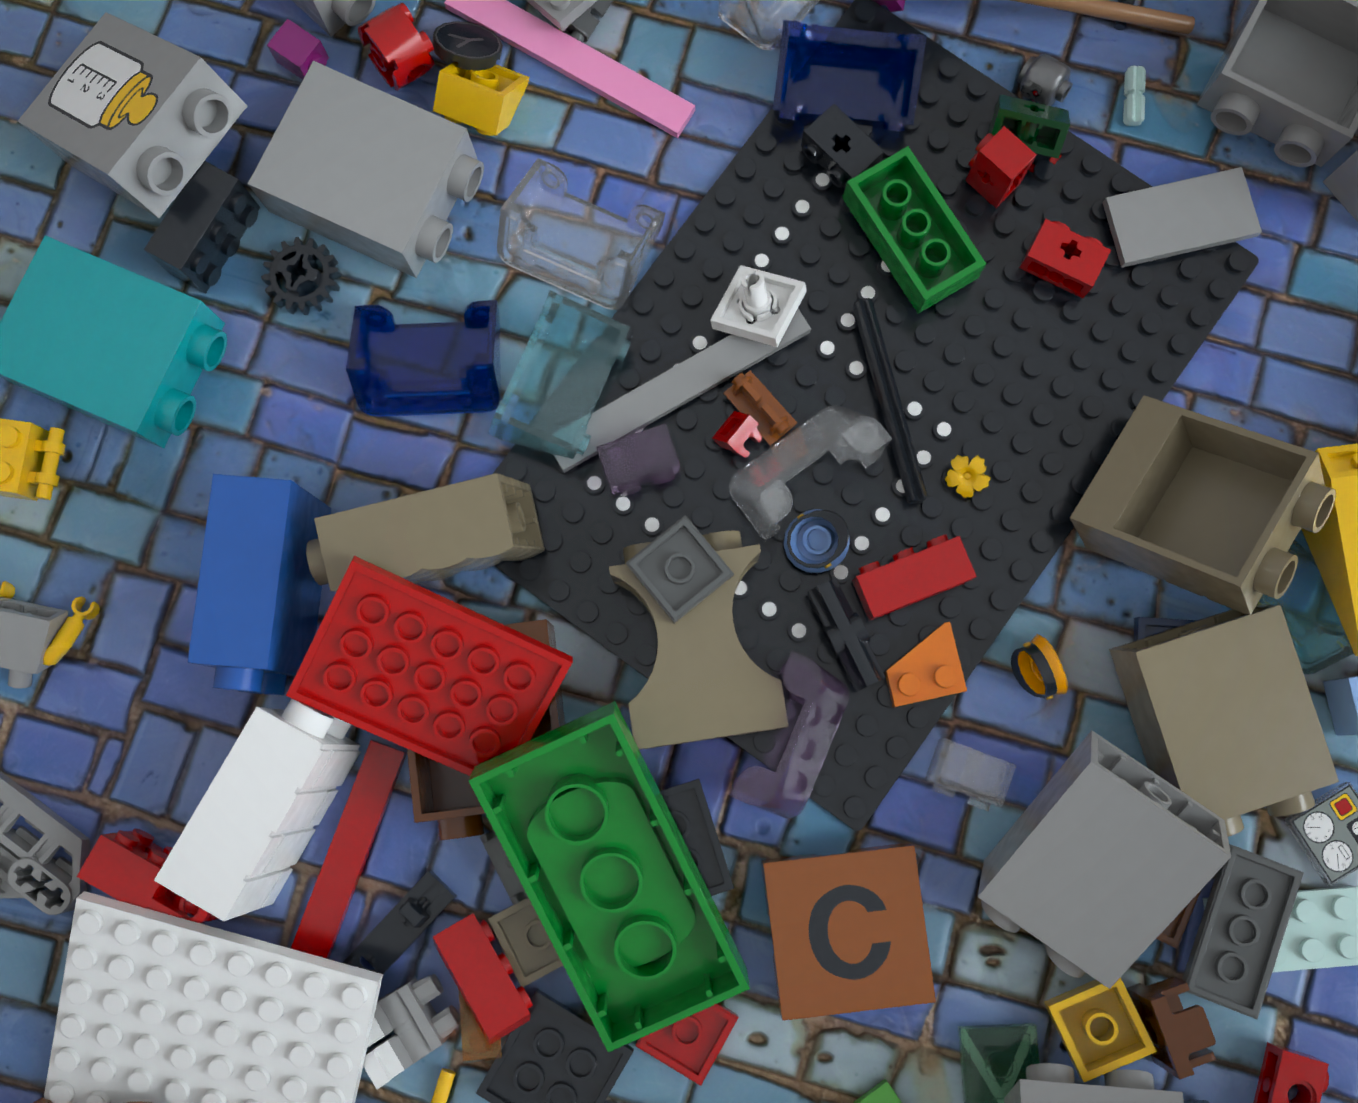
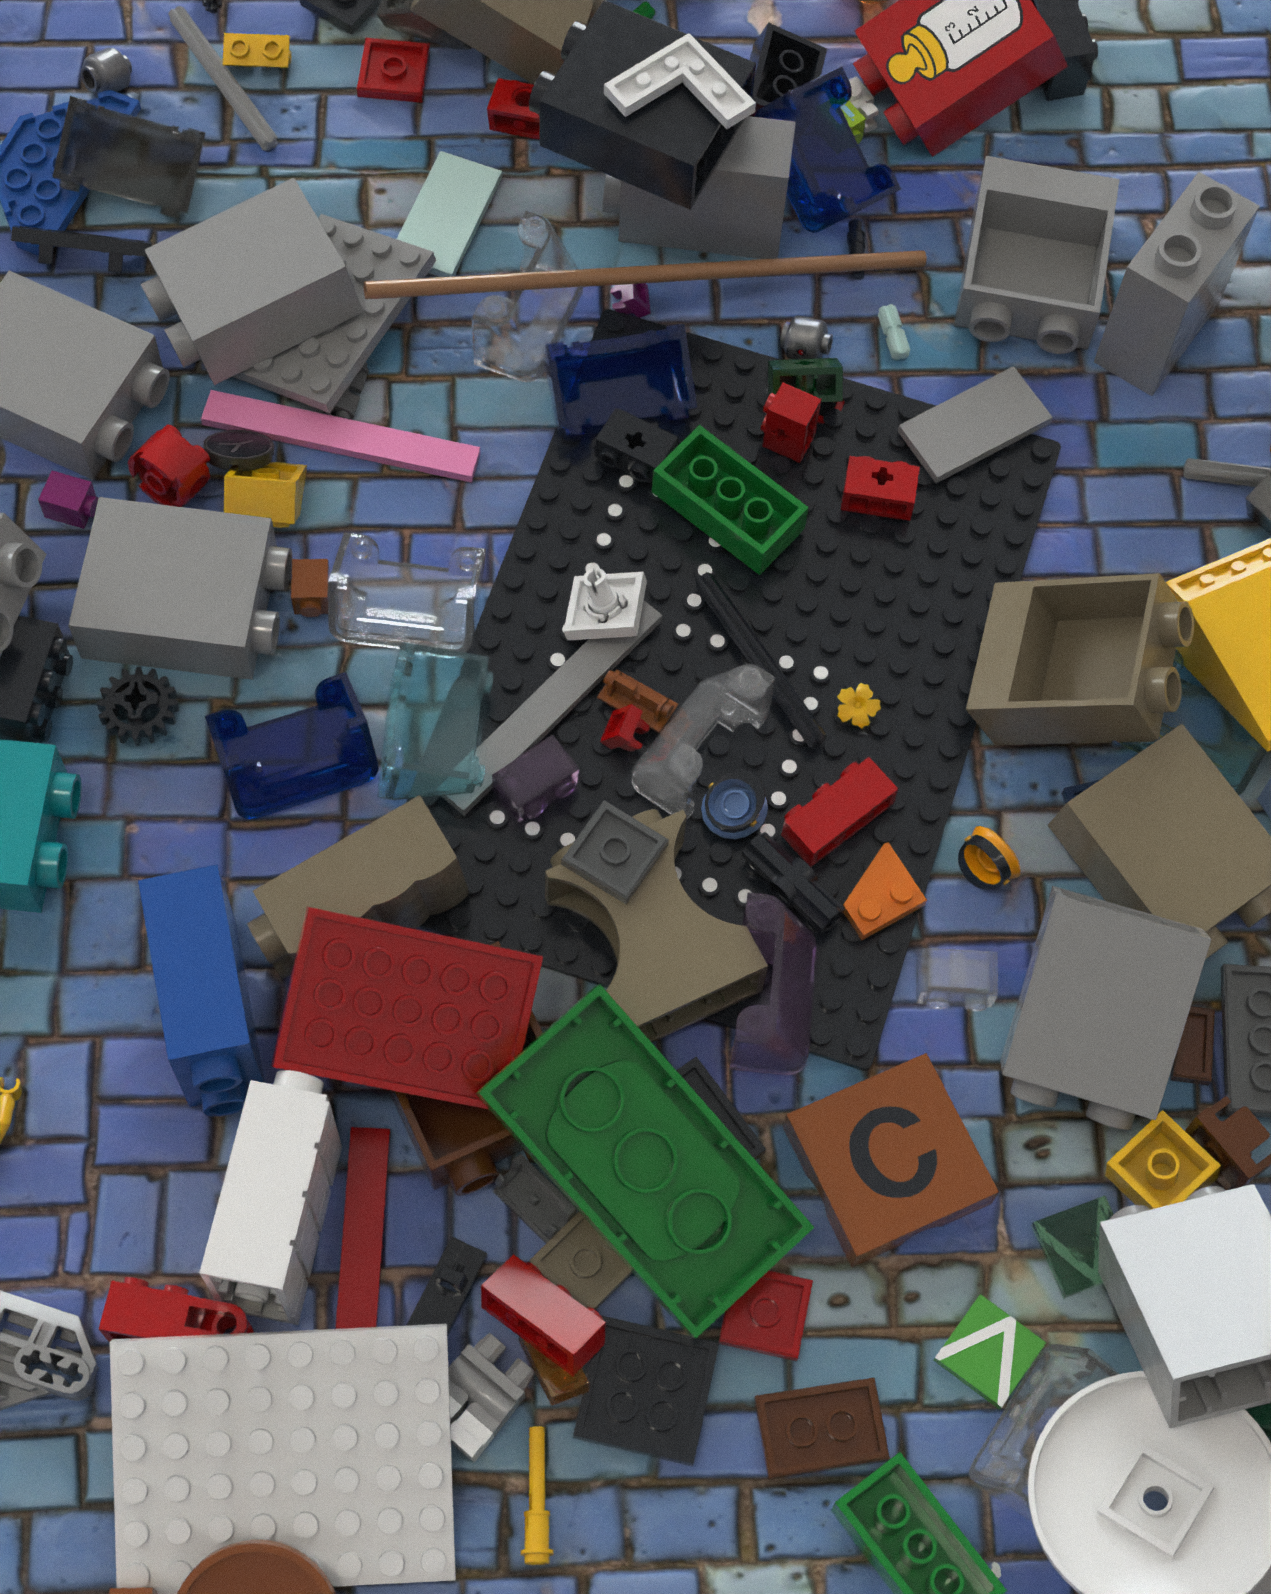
camera: 25 degrees left, 15 degrees down
none -> dark orange brick [291,559,331,617]

